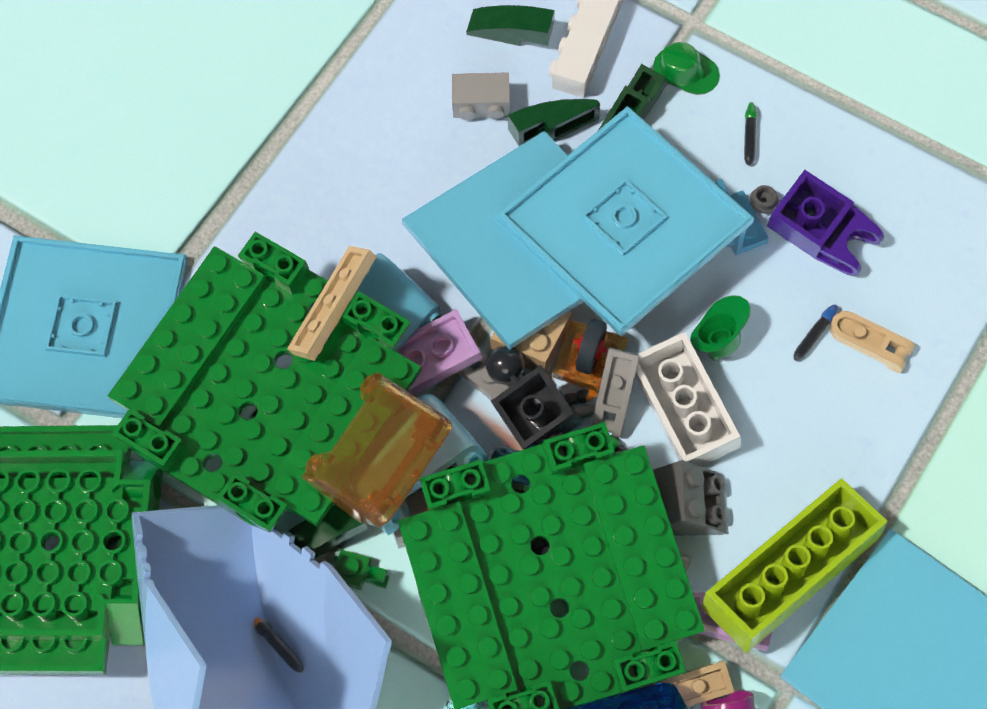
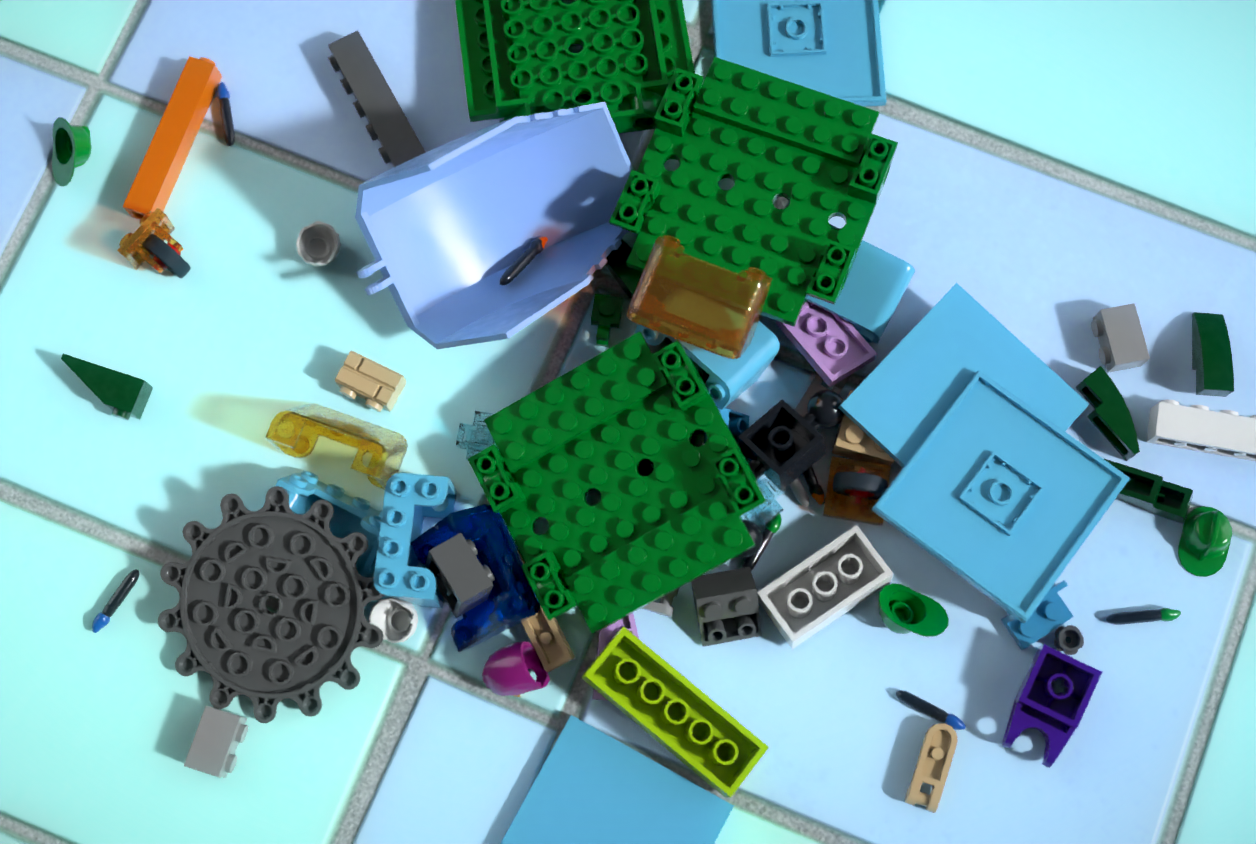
camera: 80 degrees right, 10 degrees up
tan plate [287,246,377,361] -> none
light grey plate [591,348,640,438] -> none

